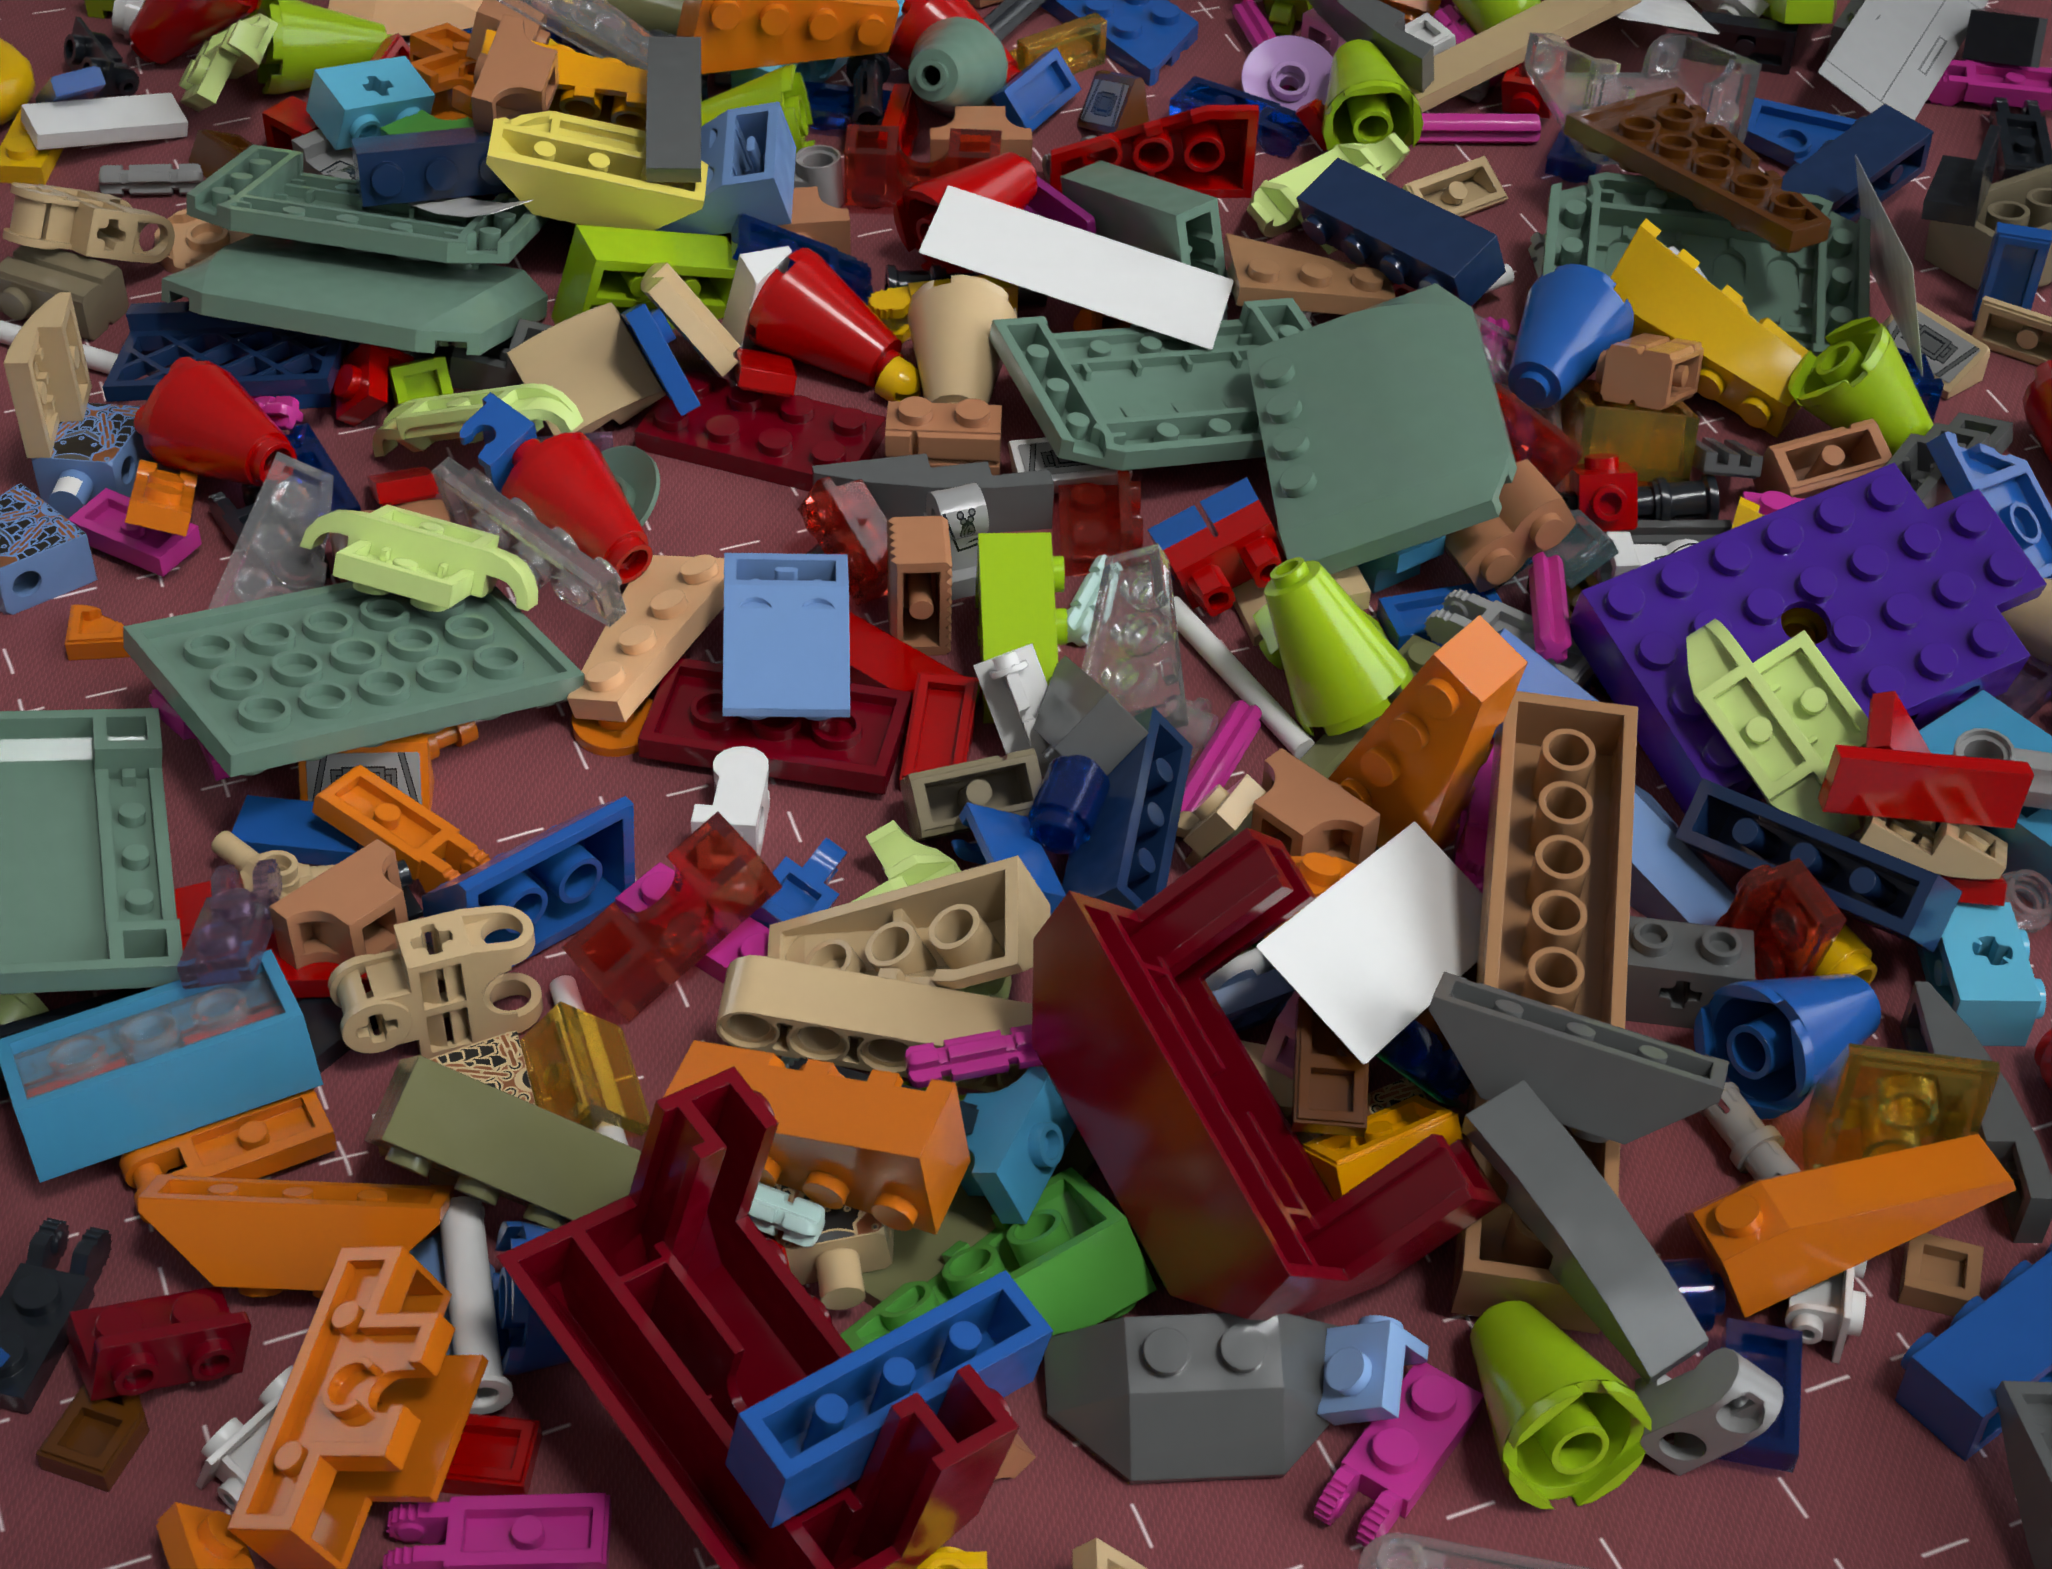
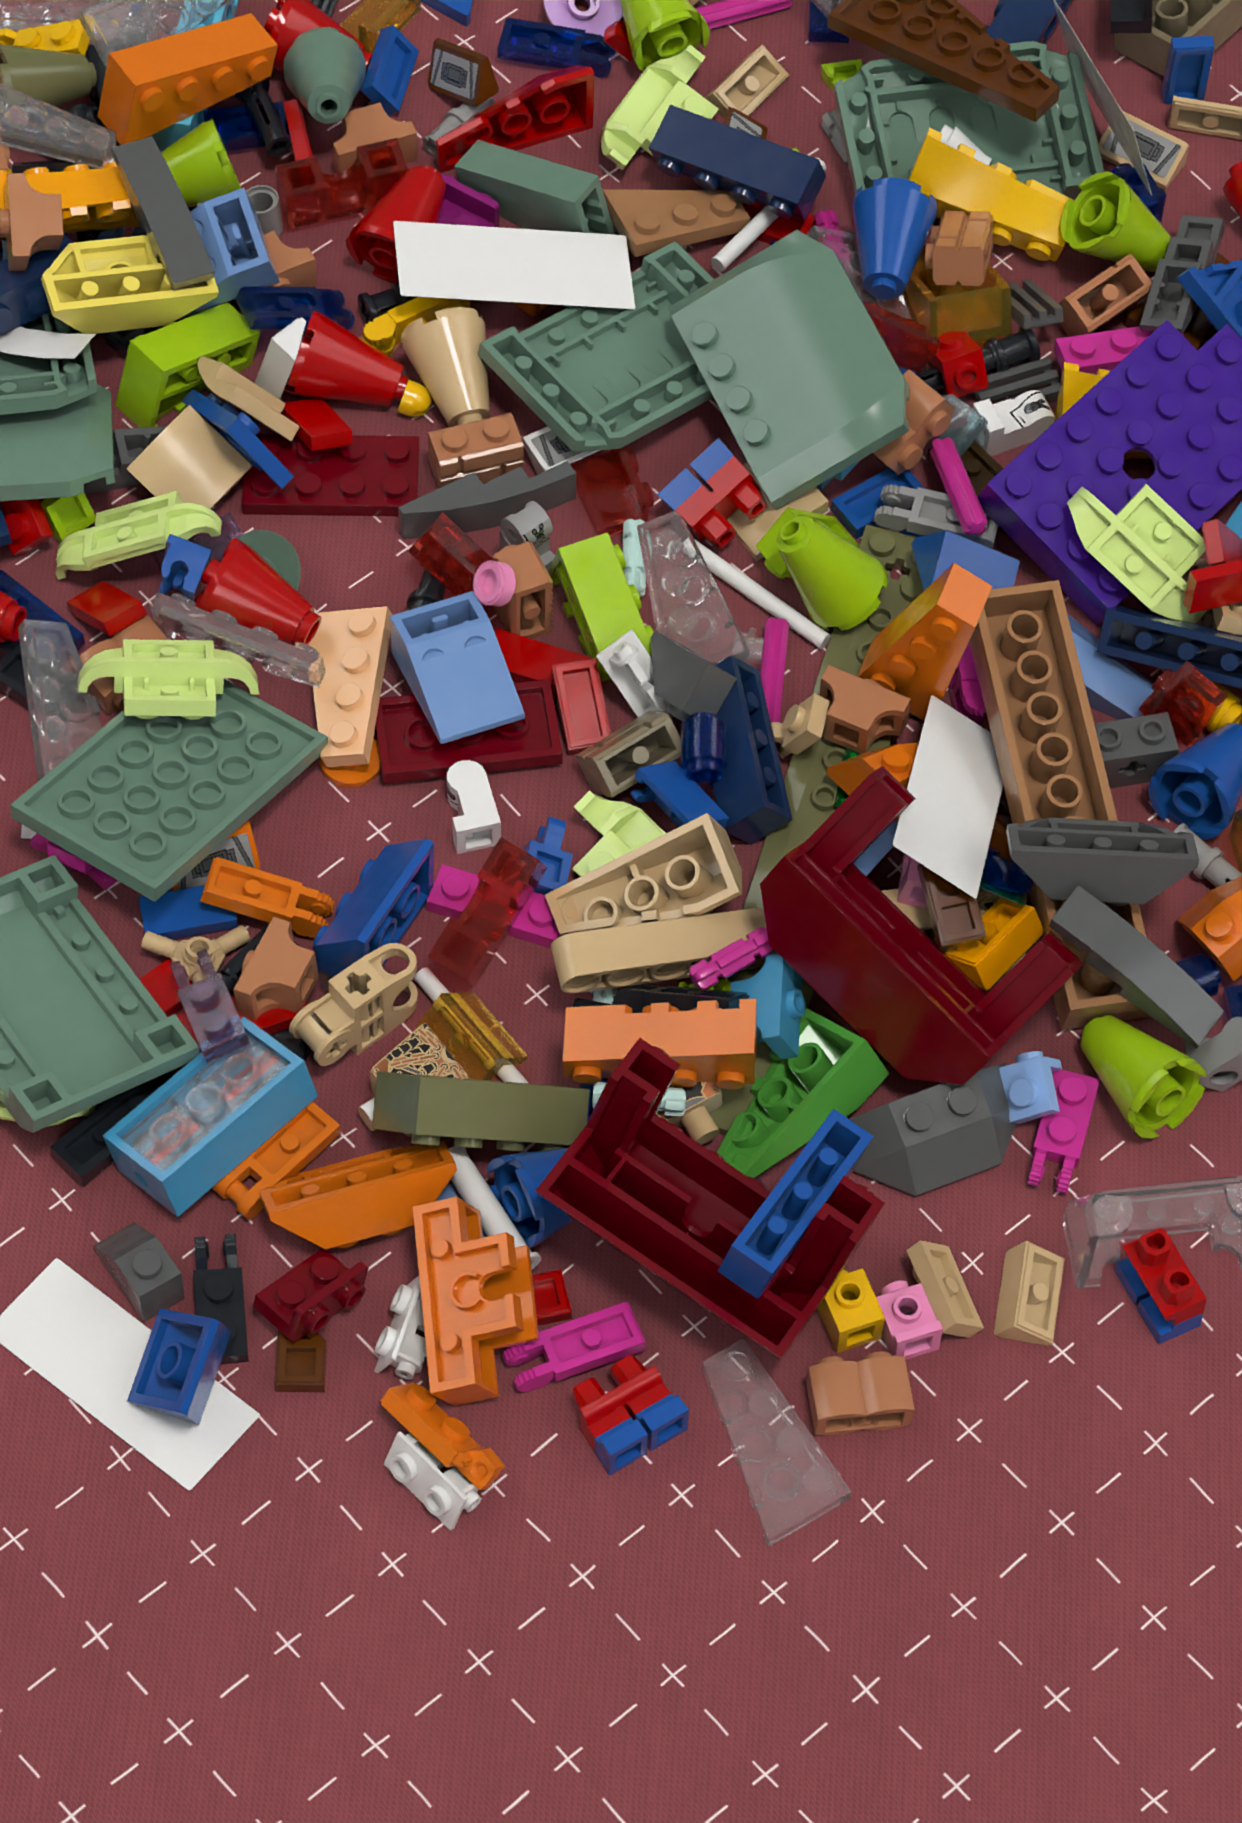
camera: 20 degrees left, 15 degrees up
none -> bright pink tile [473,560,516,607]

